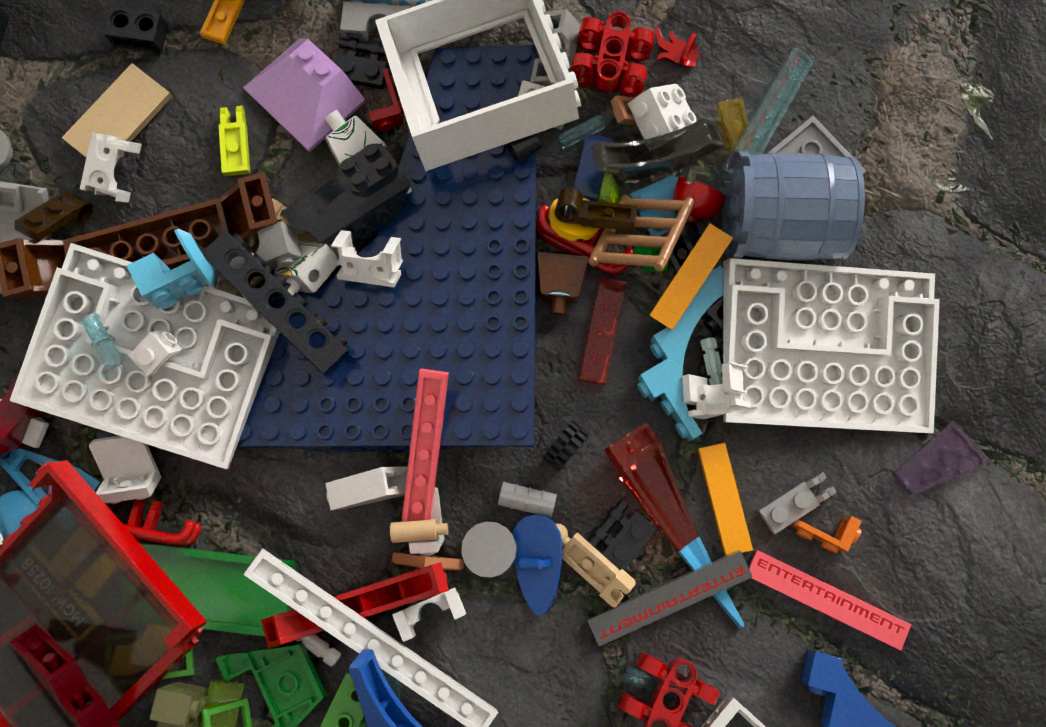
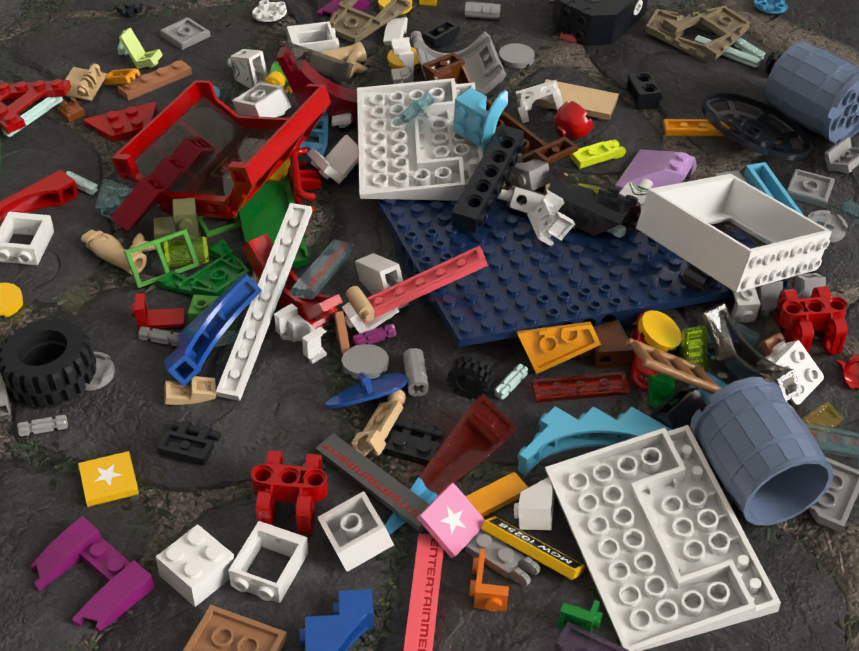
camera: 70 degrees right, 35 degrees down
dark brown plate [14,191,93,242] -> none
white bracket [128,330,182,376] -> none
dark brown plate [555,187,638,231] -> none
light orange tile [650,224,733,330] -> none
white piece [681,362,751,419] -> none
none -> clear light blue tile [292,240,354,299]
none -> white brick [317,491,394,572]
none -> magenta axle [352,324,397,346]
none -> bright pink tile [417,483,485,558]
none -> yellow tile [481,516,586,580]
none -> light aqua axle [494,364,528,400]
none -> white slope [514,477,555,530]
none -> light orange wing [517,322,601,374]
none -> red cylinder [554,101,593,141]
none -> green bracket [557,600,603,638]

